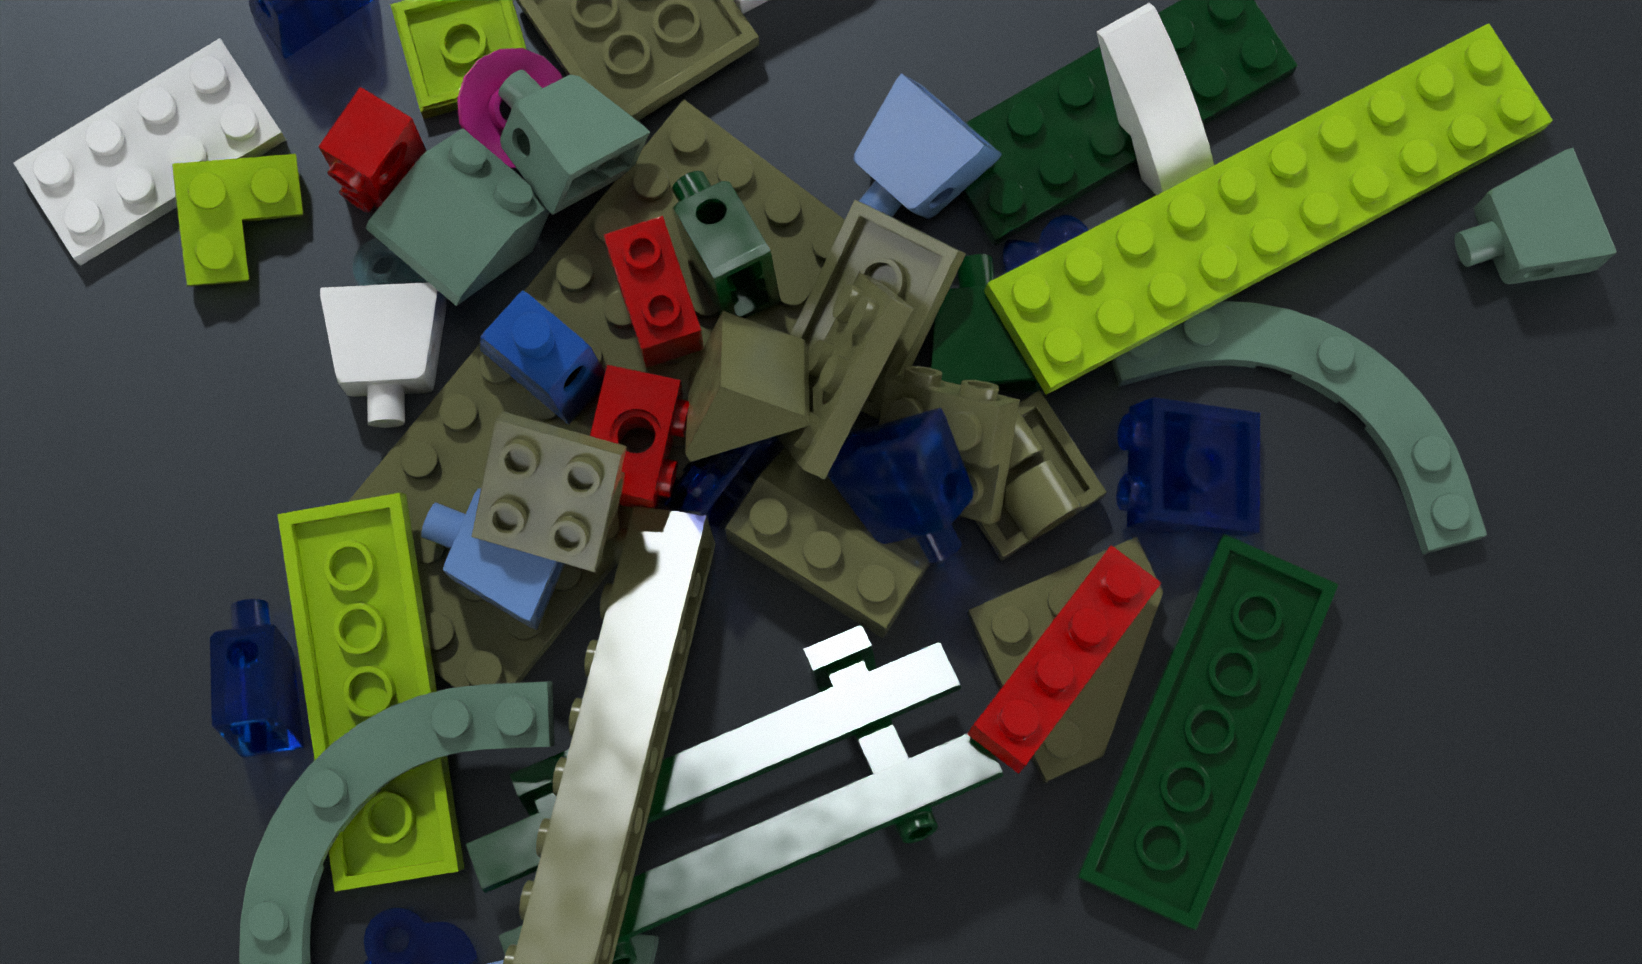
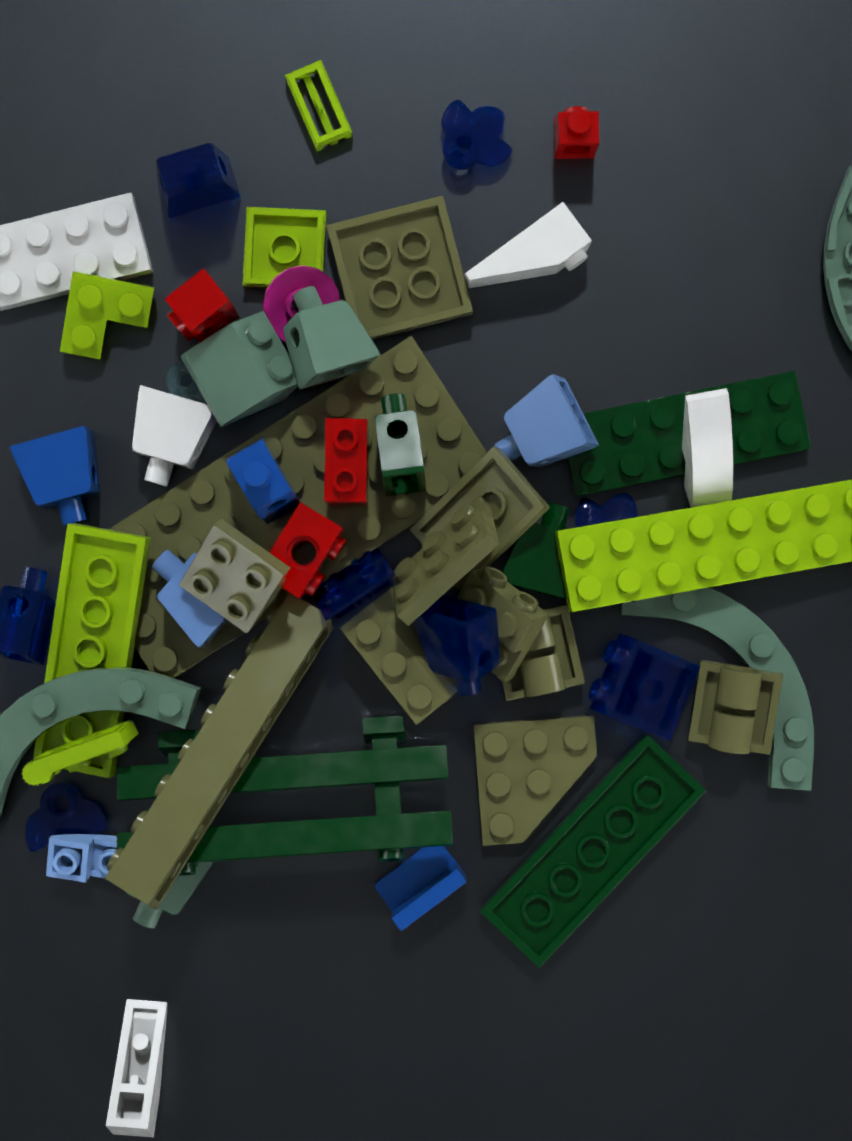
camera: 20 degrees right, 10 degrees up
olive slope [685,311,810,462] -> none
red plate [967,545,1161,774] -> none
none -> blue torso [9,426,100,527]
none -> lime hinge [21,720,139,787]
none -> blue panel [374,846,467,931]
none -> olive plate [688,660,783,755]

